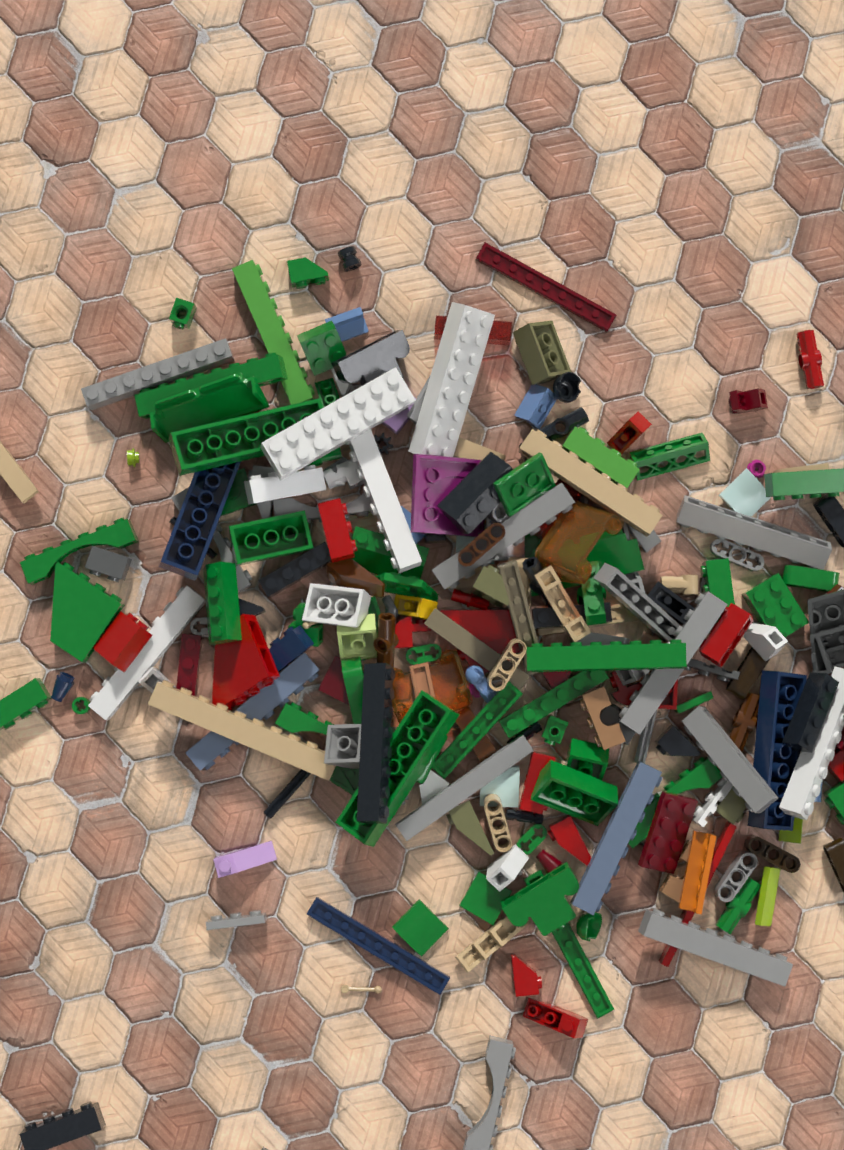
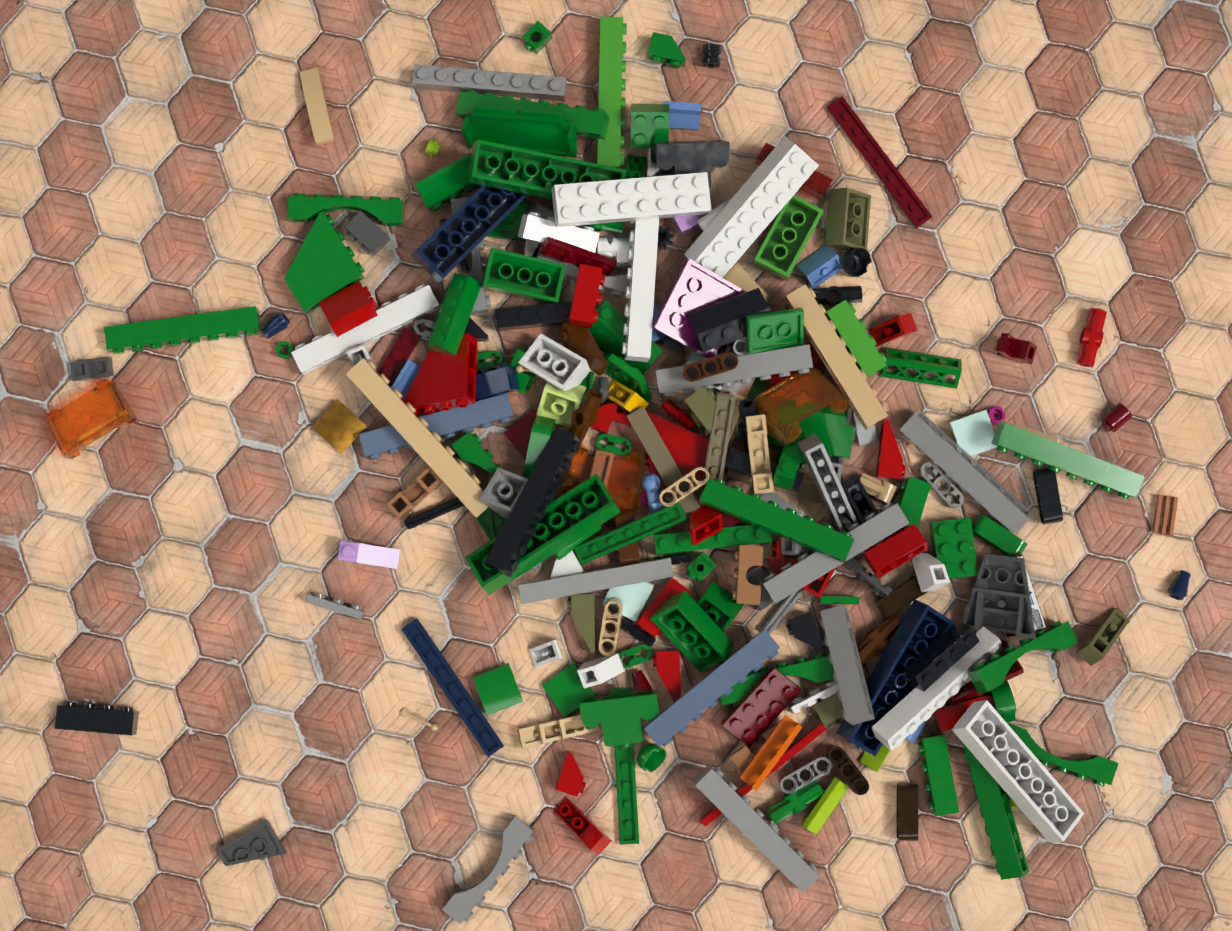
camera: 30 degrees right, 0 degrees up
none -> pearl gold slope [312,399,367,454]
none -> medium nougat arch [386,466,443,519]
none -> medium blue panel [391,359,421,400]
none -> green slope [415,152,477,211]
none -> green beam [477,351,503,372]
none -> white slope [529,639,563,668]
none -> dark red plate [539,237,616,276]
none -> red slope [690,505,723,546]
none -> bright green brick [753,195,824,281]
none -> red slope [876,419,906,480]

